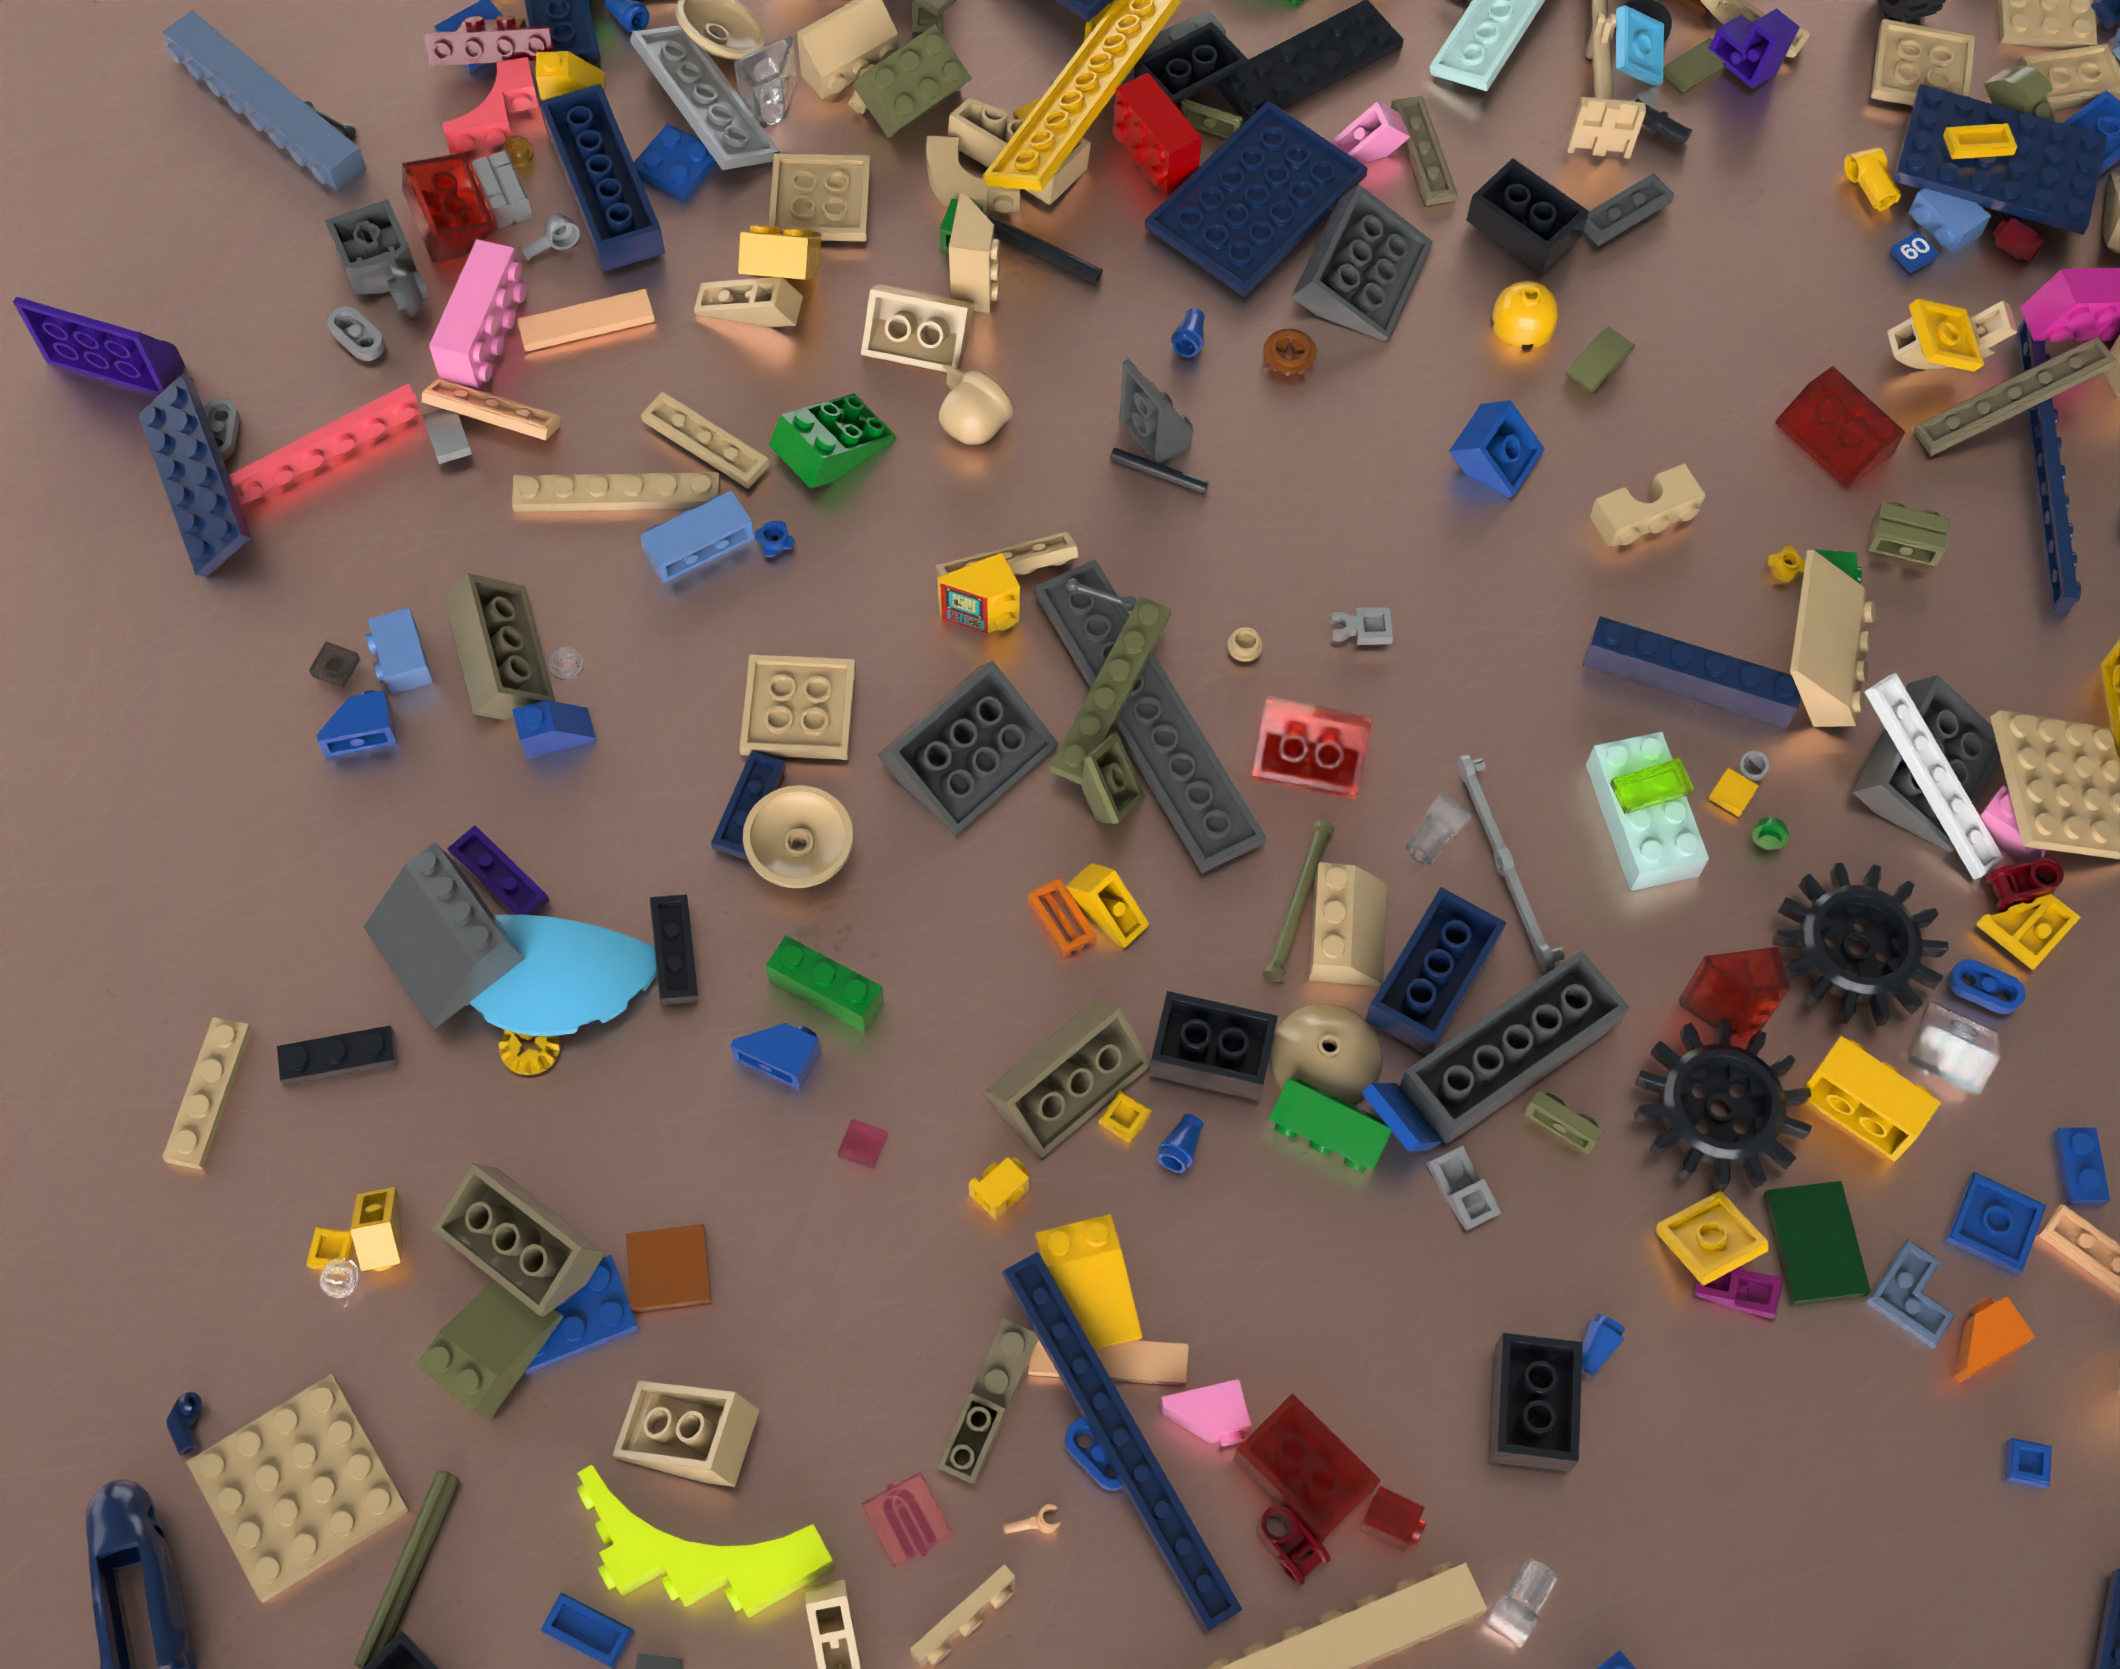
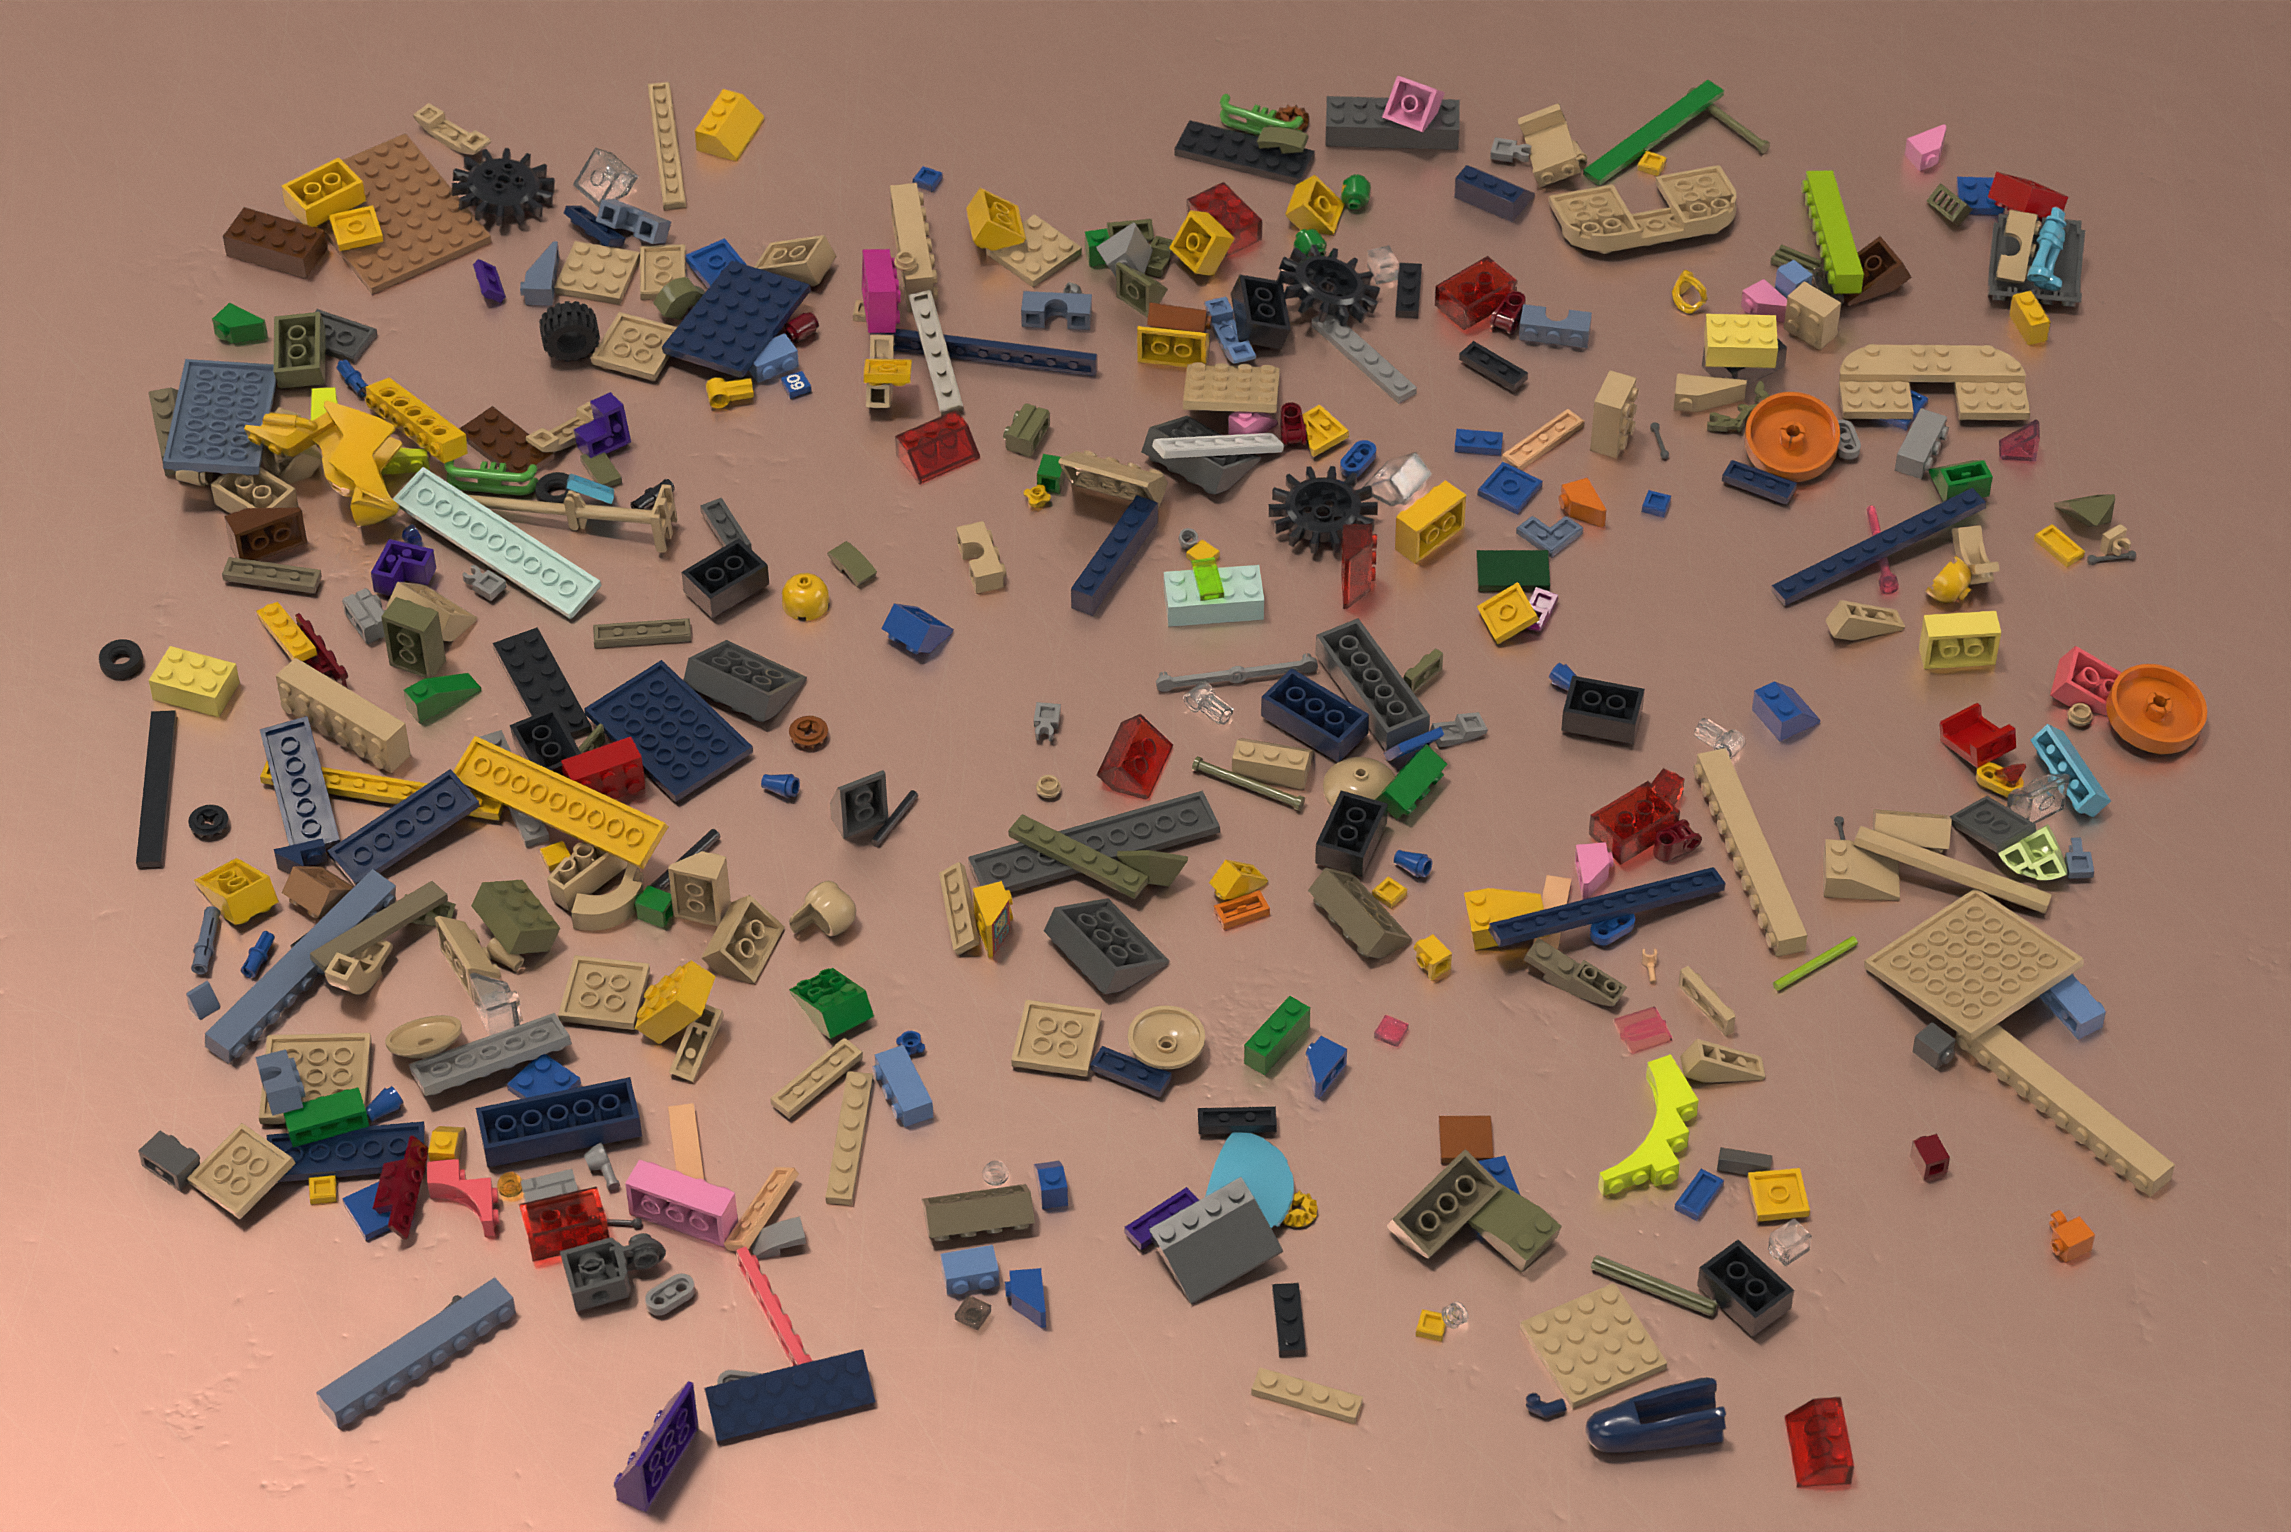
camera: 80 degrees left, 15 degrees down
yellow slope [350,1187,403,1271] -> none
tan slope [612,1380,760,1487] -> none
dark grey hinge [1066,578,1136,611] -> none
bright pink slope [1330,101,1410,163] -> none
black gear [1634,1019,1812,1192] -> none
green plate [1752,817,1789,850] -> none
yellow tile [1943,123,2017,159] -> none

